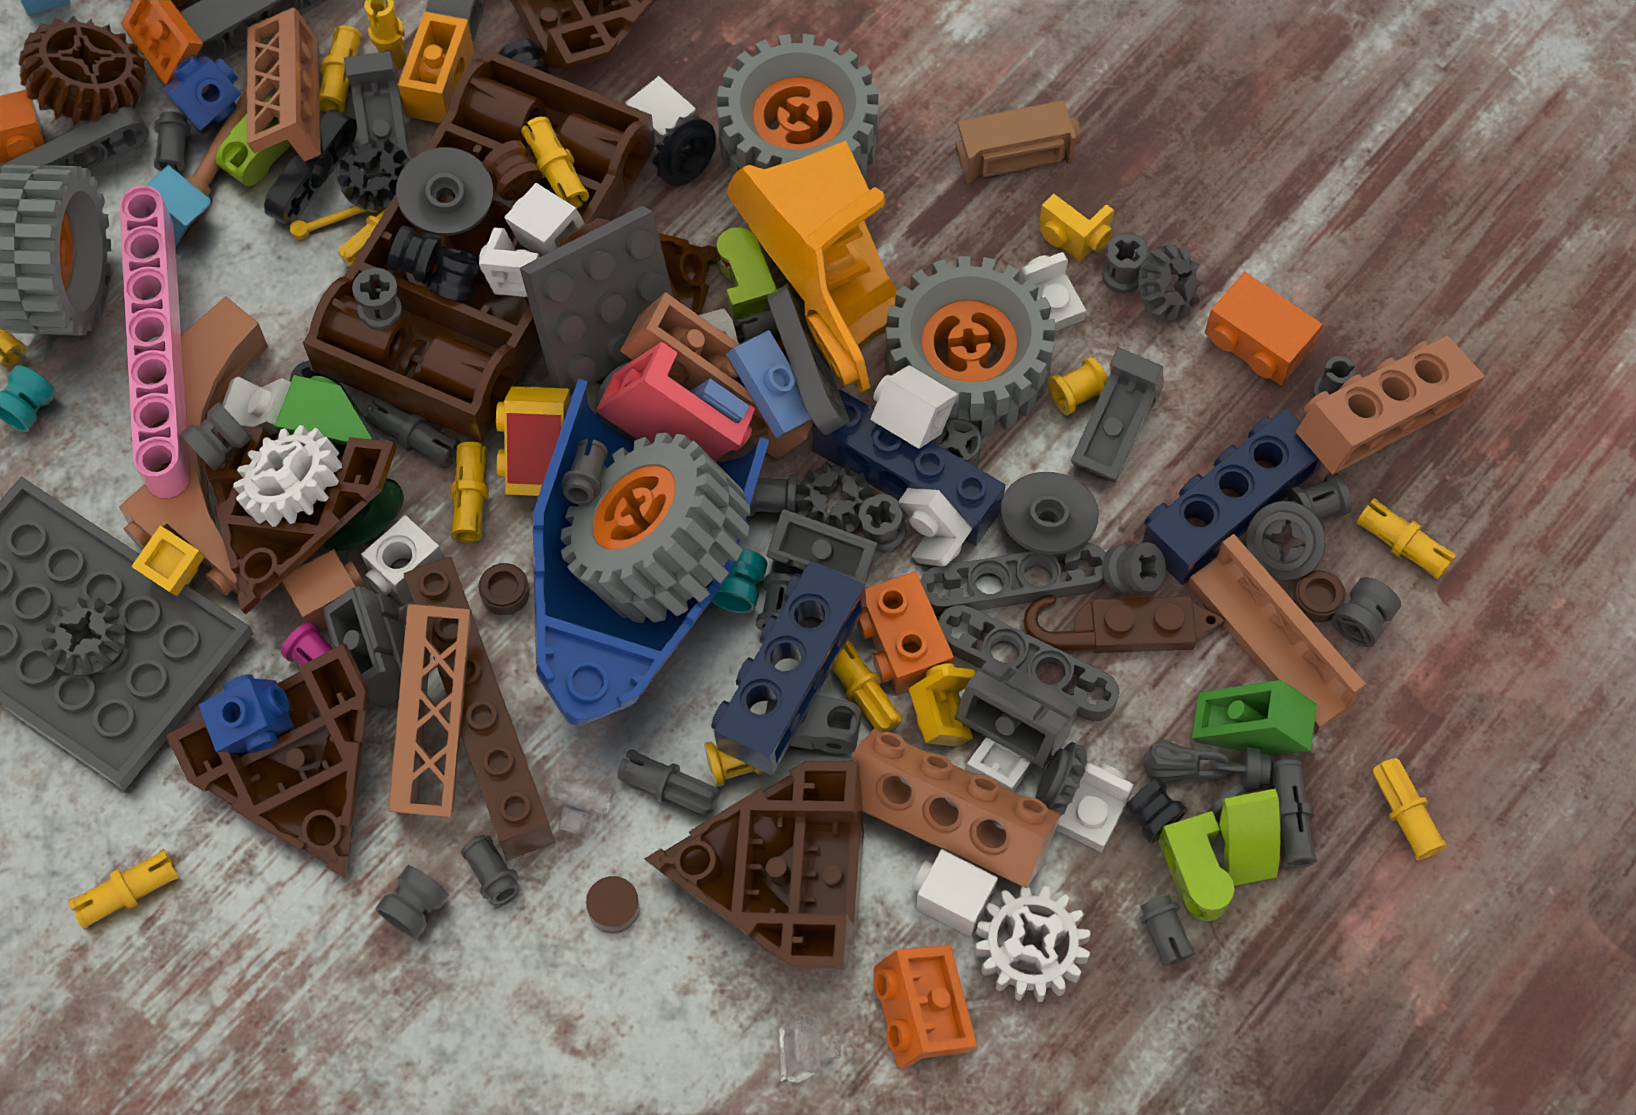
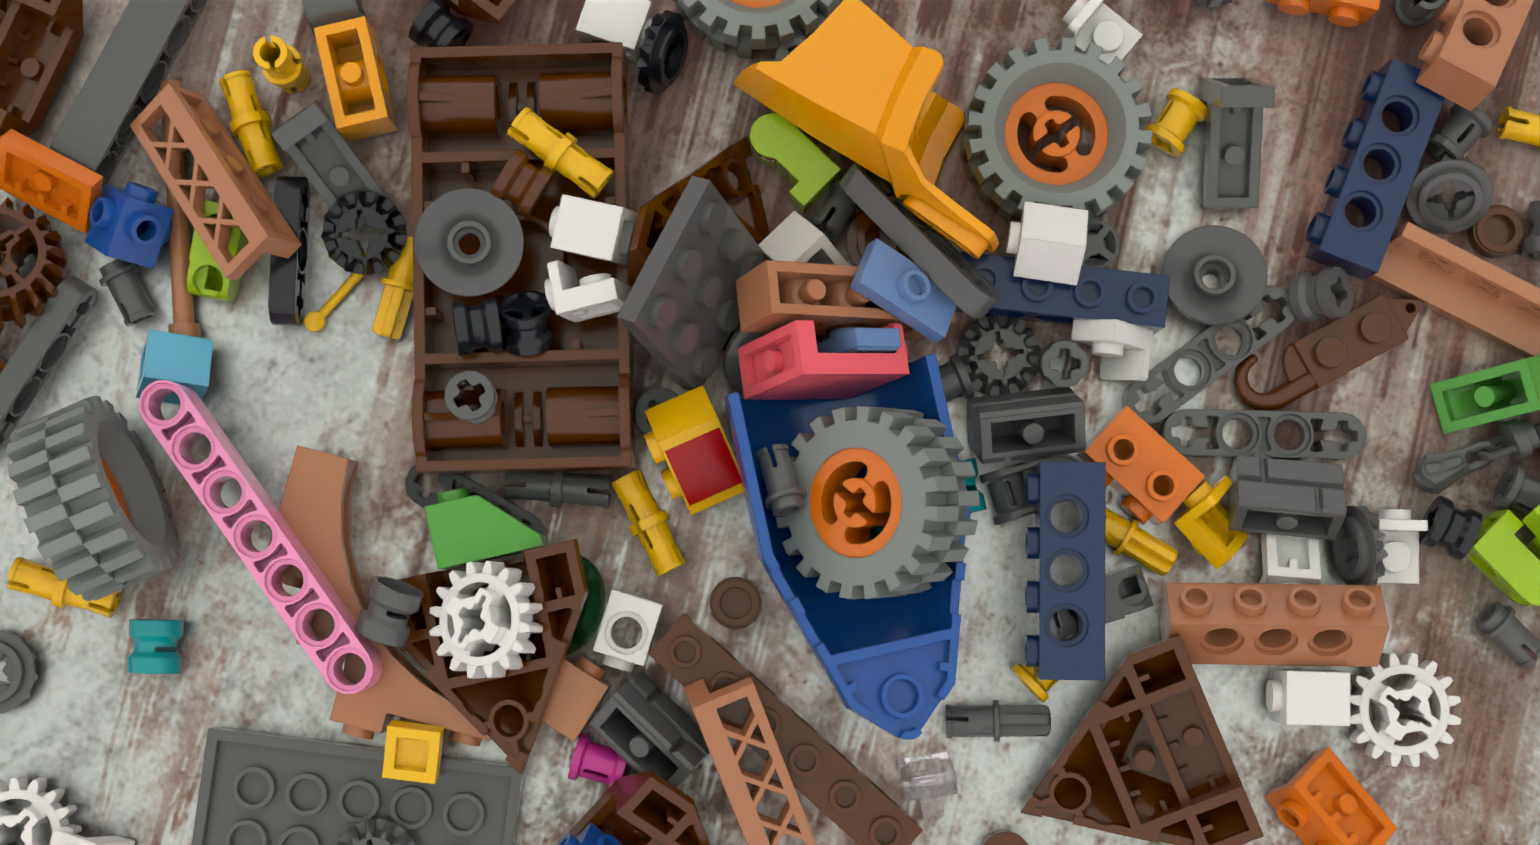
camera: 30 degrees left, 20 degrees up
white bracket [222,377,291,435] -> none

